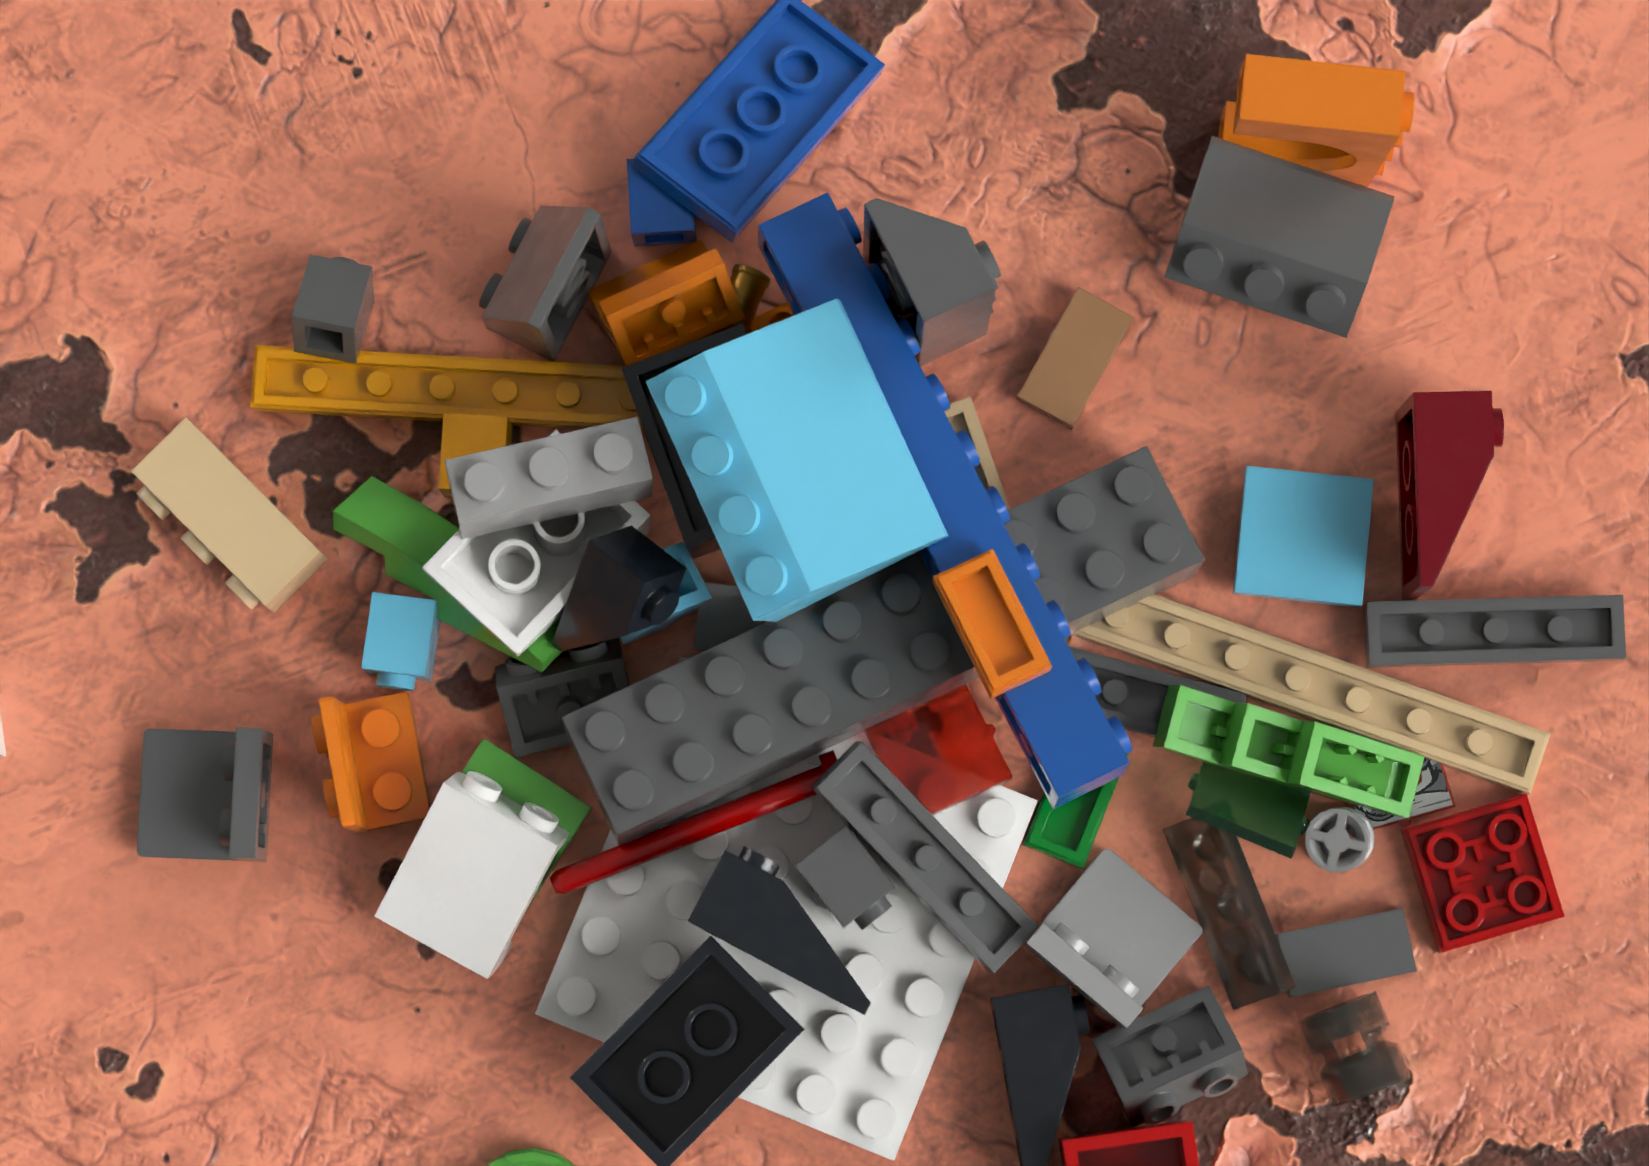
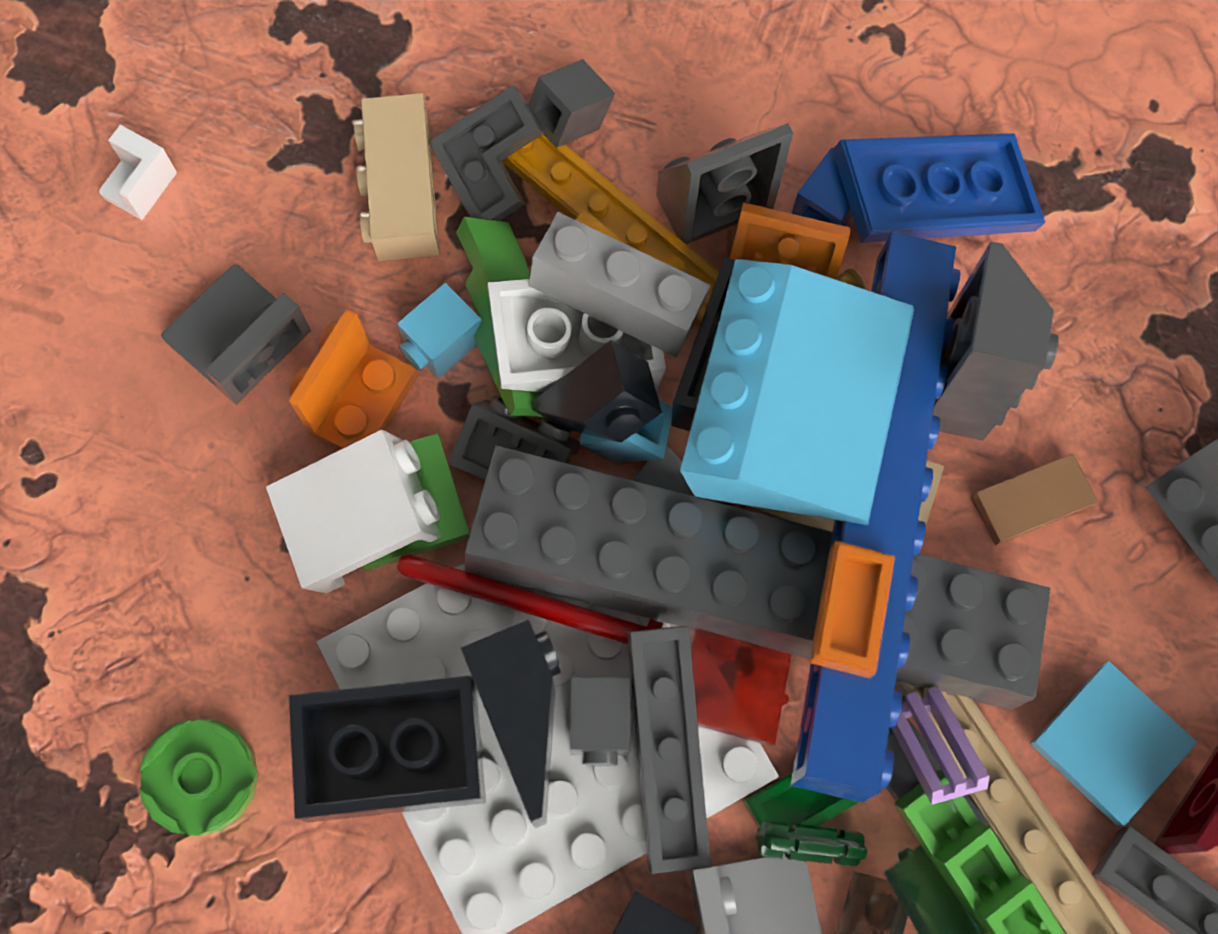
camera: 35 degrees right, 10 degrees down
none -> dark grey plate [428,85,544,221]
none -> dark green axle [755,821,867,866]
none -> lavender tile [891,686,989,805]

